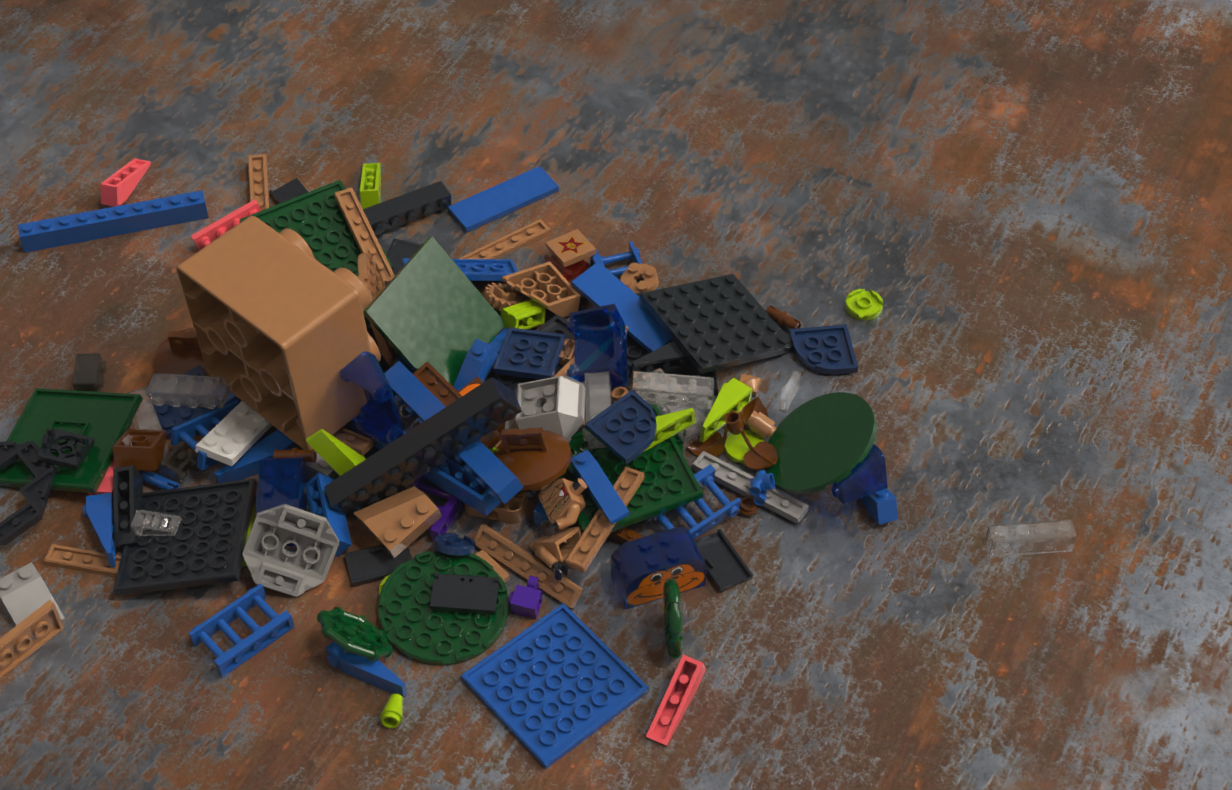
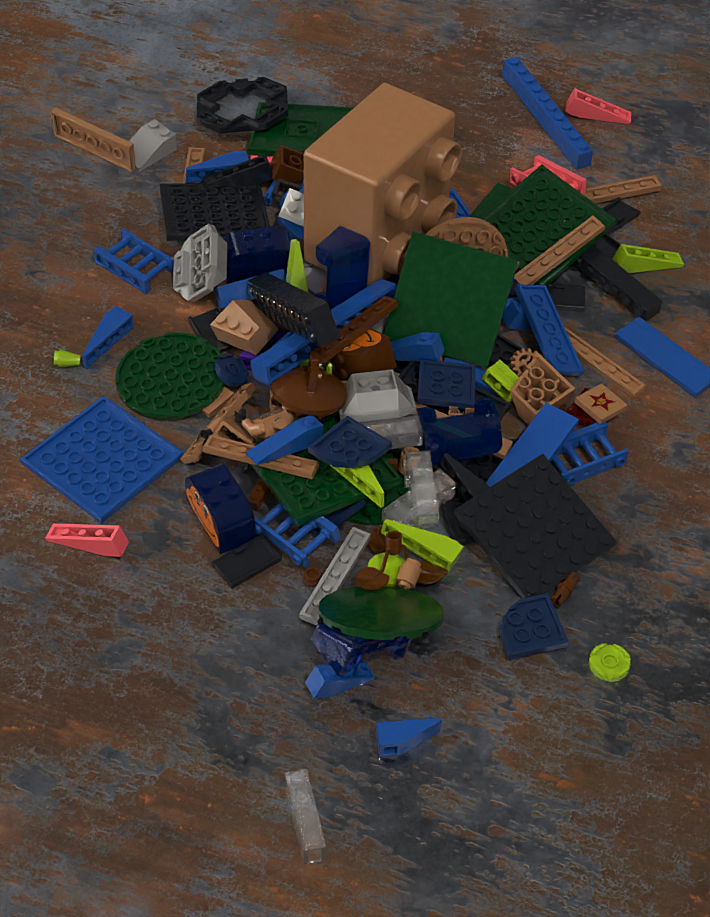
camera: 80 degrees right, 0 degrees up
black piece [37,428,95,470] -> none
clear slope [131,510,181,536] -> none
dark green plate [317,607,393,661] -> none
black door [430,573,499,614] -> none
dark purple brick [508,576,543,619] -> none
medium nougat plate [621,263,659,297] -> none
dark green plate [663,579,683,659] -> none
medium nougat tile [740,374,761,397] -> none
blue plate [749,470,775,506] -> none
clear plate [779,371,801,413] -> none
none -> blue slope [376,717,442,757]

